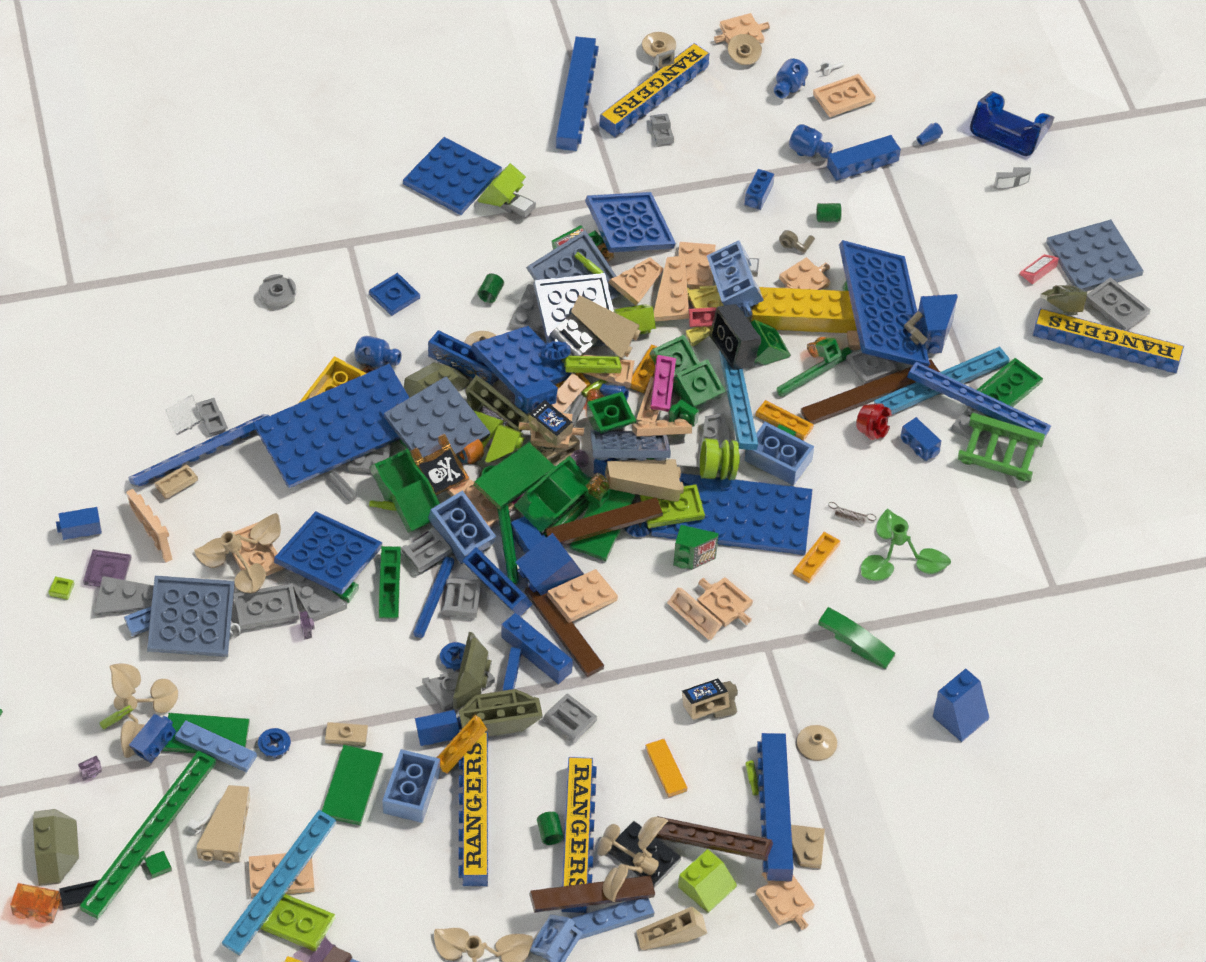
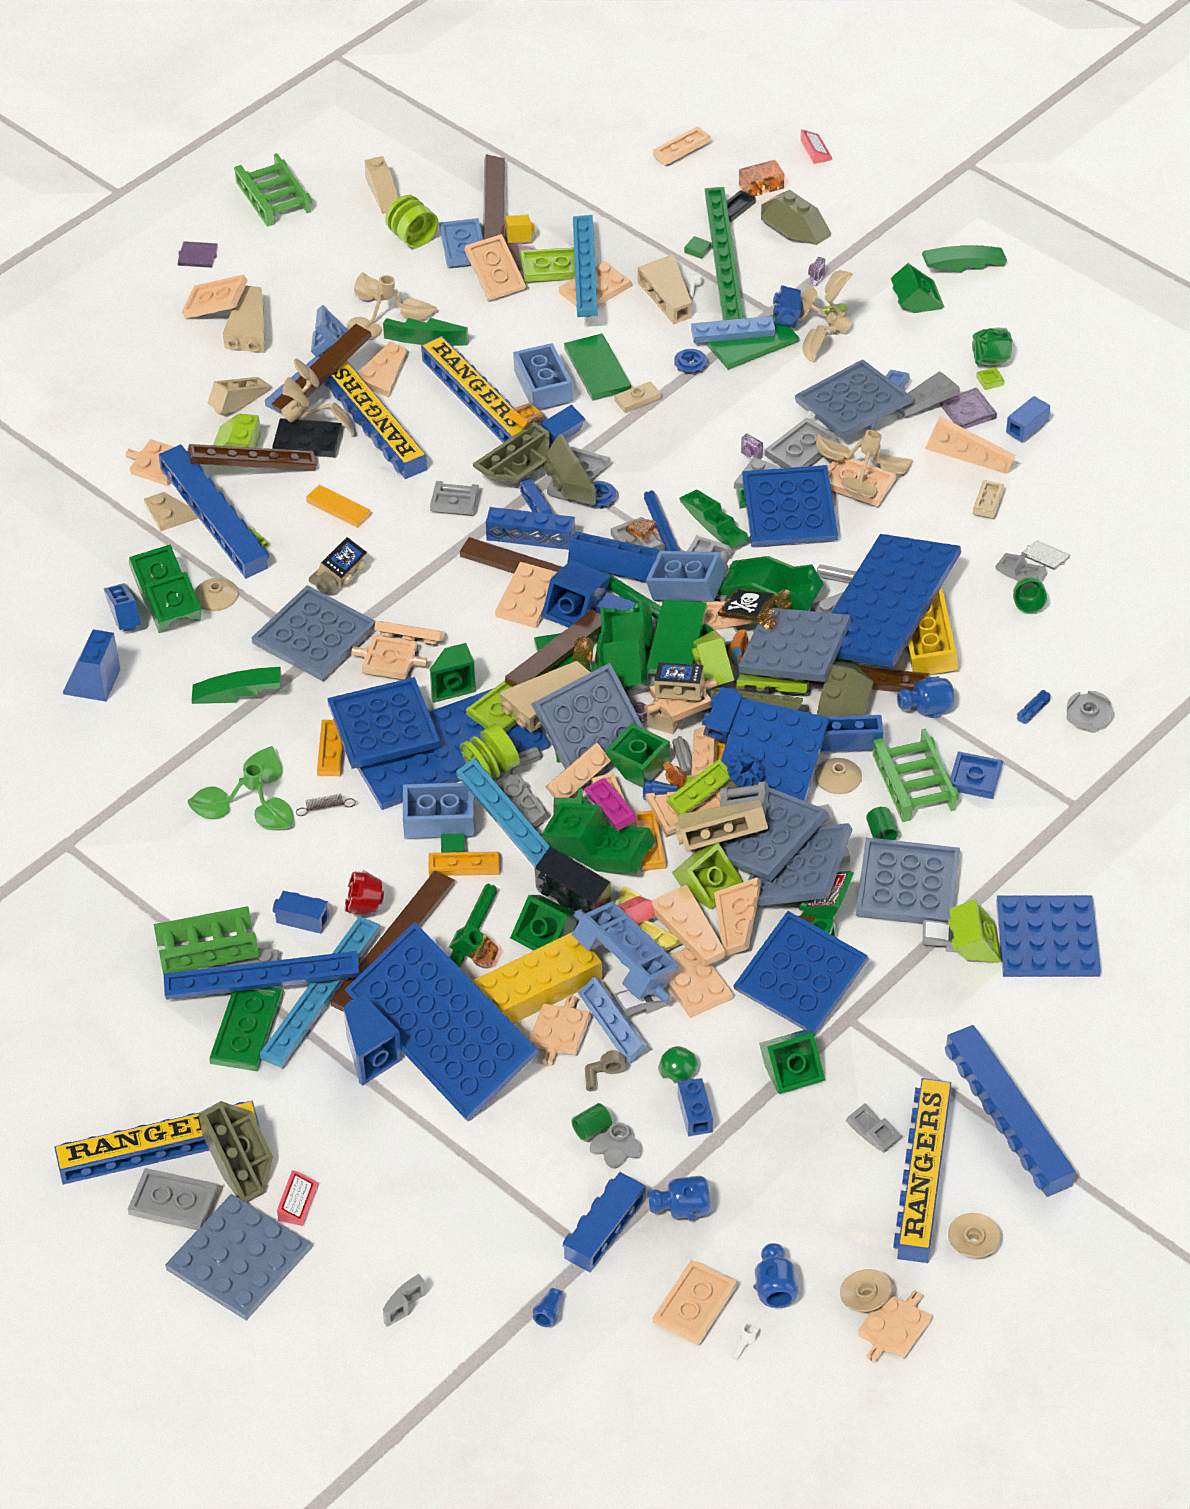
camera: 150 degrees right, 5 degrees down
plate [128,414,269,487] -> none
green piece [537,811,564,845] -> none
lime piece [574,252,603,274] -> none
light grey slope [652,50,675,74] -> none
dark tan plate [904,311,928,345] -> none
clear blue windscreen [970,91,1055,156] -> none
none -> blue slope [103,583,141,631]
none -> green piece [129,544,201,633]
none -> sand blue plate [251,585,376,681]
none -> blue plate [327,677,440,769]
none -> light nougat wing [358,342,407,398]
none -> green slope [383,318,469,346]
none -> light nougat plate [464,234,526,301]
none -> medium blue plate [578,976,648,1063]
none -> light grey plate [590,1123,641,1168]
none -> clear orange tile [626,519,656,540]
none -> green hair [658,1046,698,1083]
none -> green slope [759,1029,825,1094]
none -> sand blue plate [856,837,960,923]
none -> bright green fence [872,728,959,822]
none -> green slope [891,263,945,313]
none -> green piece [972,327,1013,367]
none -> green hair [1013,577,1047,613]
none -> blue axle [1017,690,1051,724]

